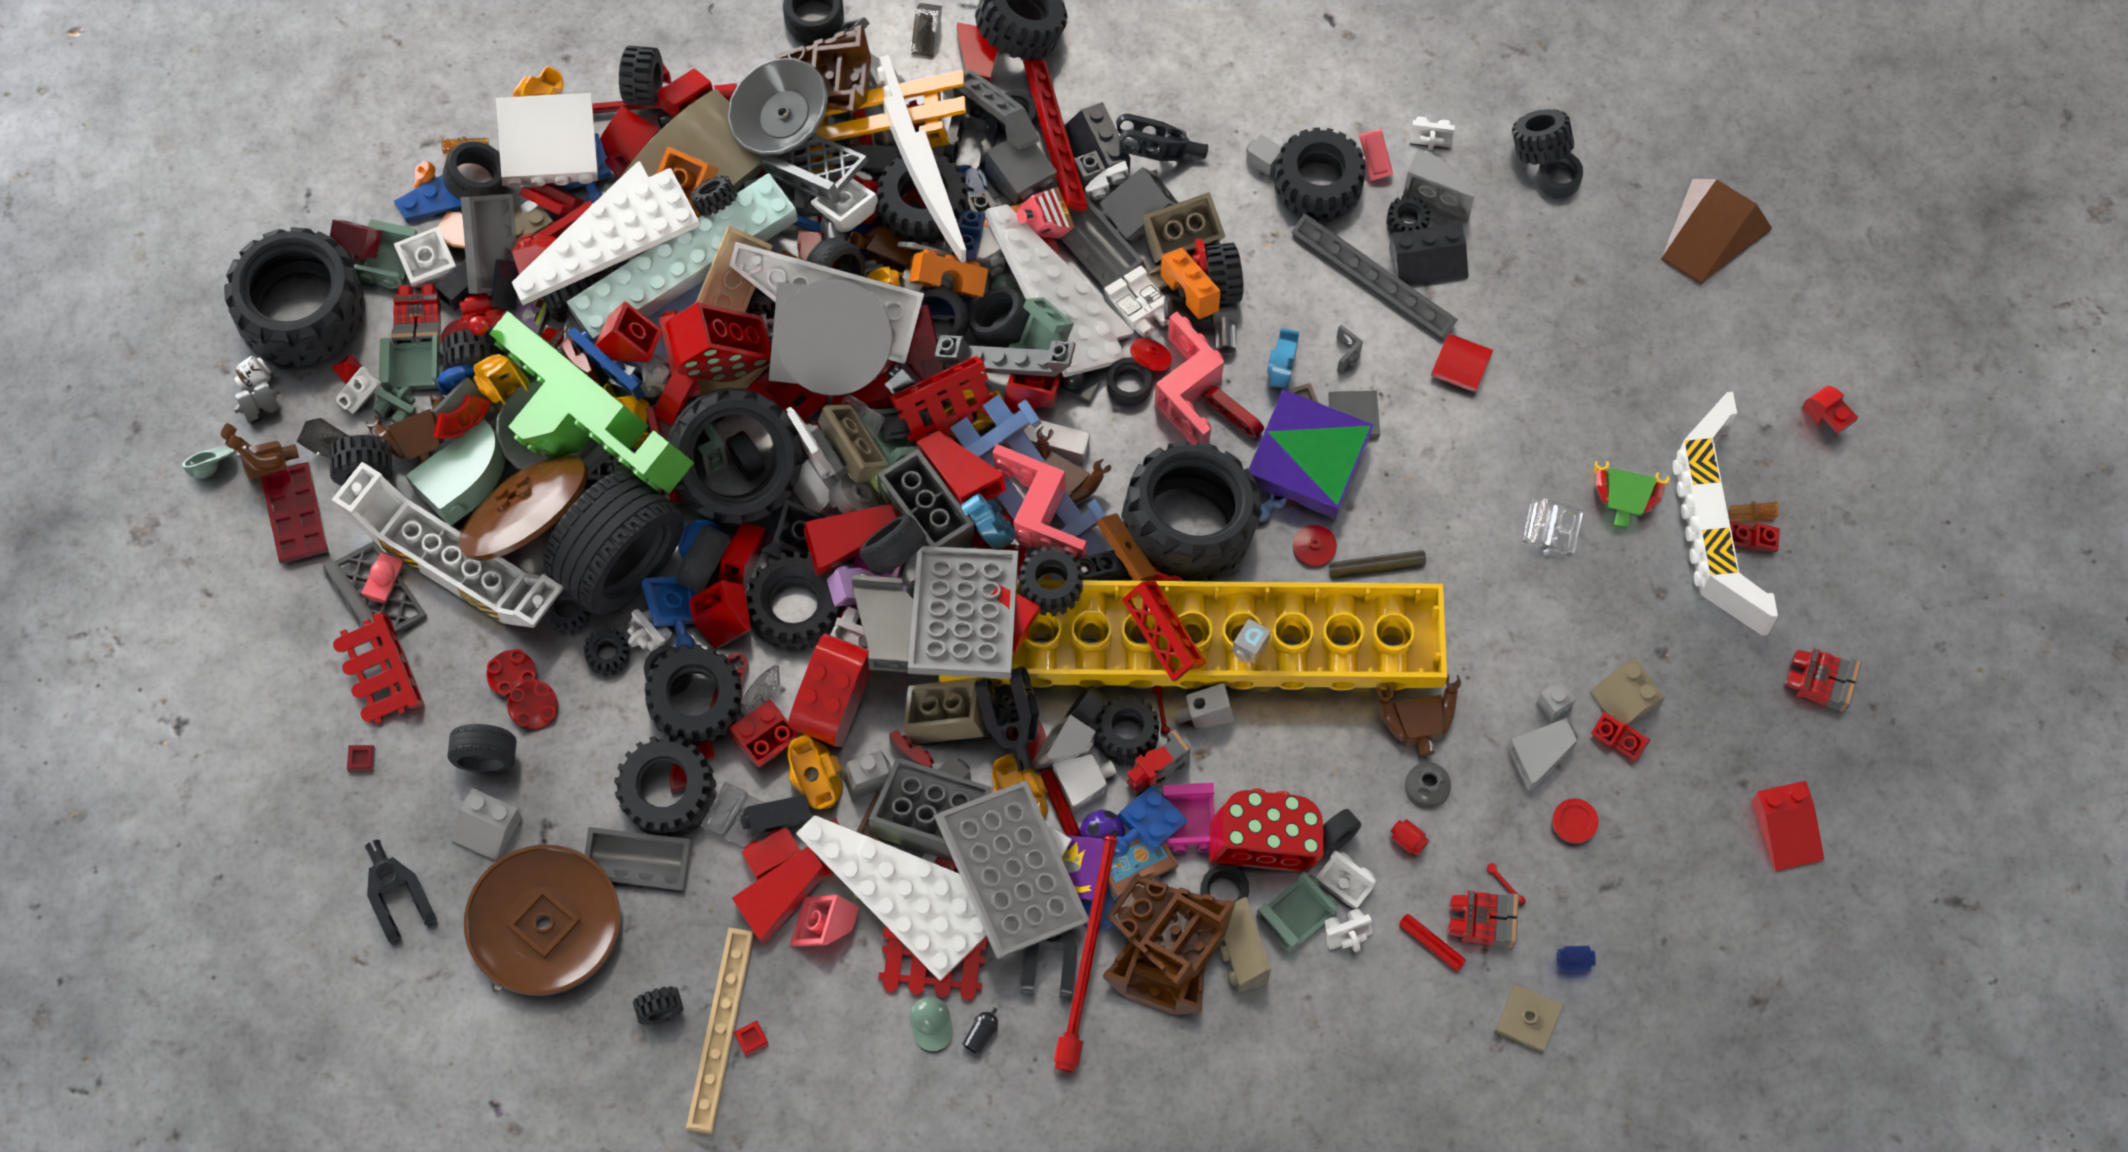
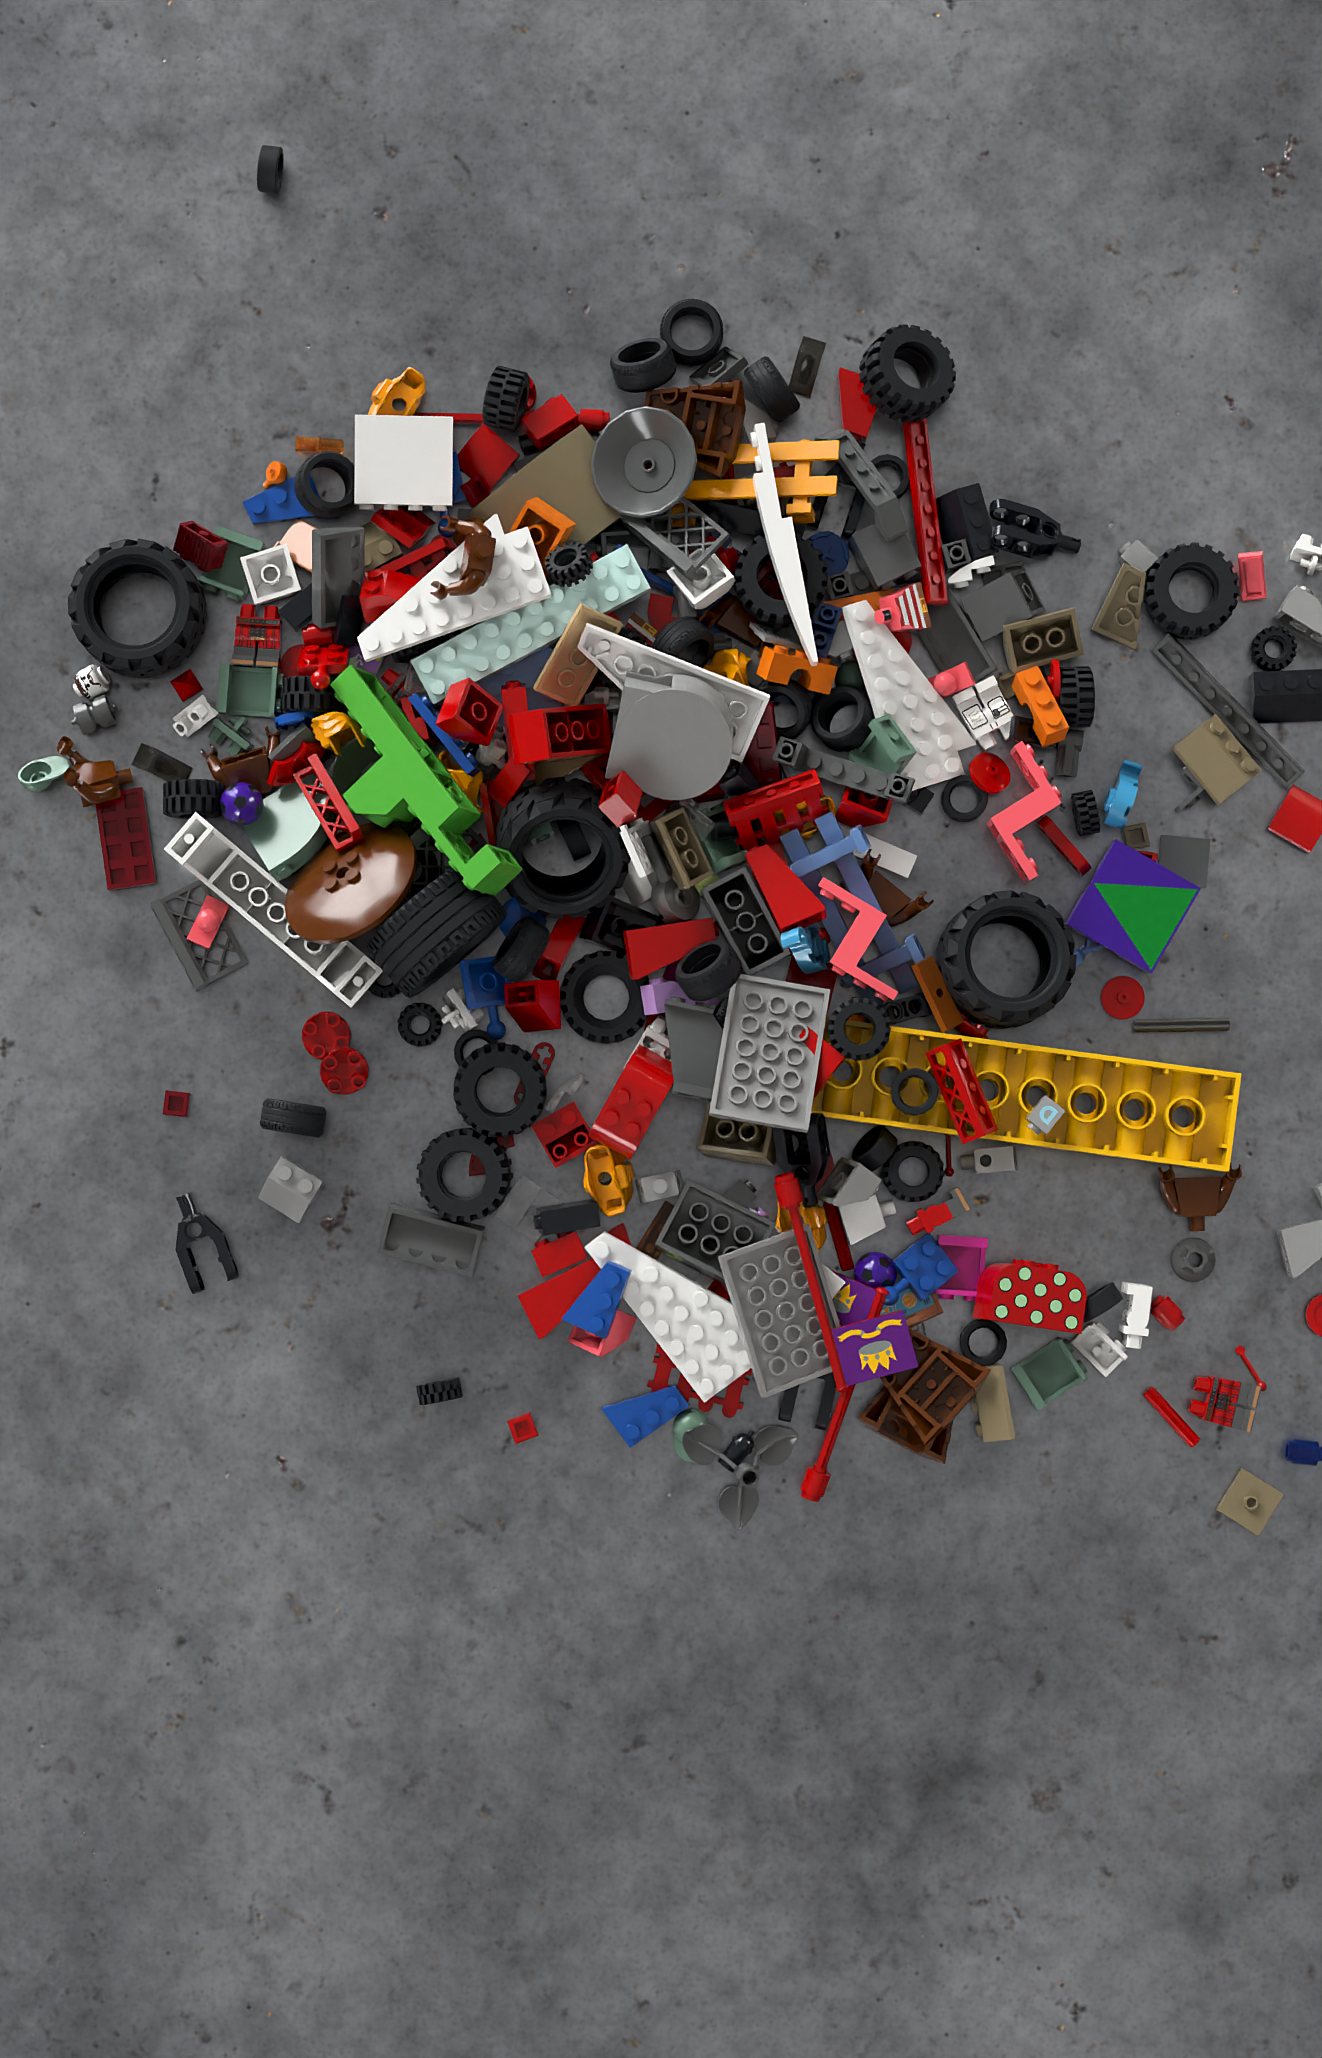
camera: 10 degrees right, 20 degrees up
red fence [333,612,425,724] -> none
reddish brown dish [464,845,620,996] -> none
tan tile [686,927,755,1135] -> none
red slope [889,729,934,768] -> none
white hips [1325,908,1373,952] -> none
none -> dark purple piece [220,782,264,826]
none -> fence [293,753,363,853]
none -> reddish brown torso [430,515,496,600]
none -> blue wing [561,1261,632,1339]
none -> red brick [598,770,643,827]
none -> blue wing [601,1384,690,1448]
none -> black tyre [610,338,676,393]
none -> dark grey plant [682,1424,798,1530]
none -> black tyre [744,356,800,422]
none -> flag [774,1172,918,1392]
none -> black tyre [890,1068,939,1116]
none -> coral tile [928,662,976,699]
none -> black tyre [1071,790,1101,836]
none -> dark tan wing [1092,562,1146,649]
none -> white hips [1118,1282,1153,1349]
none -> dark tan slope [1172,714,1262,805]

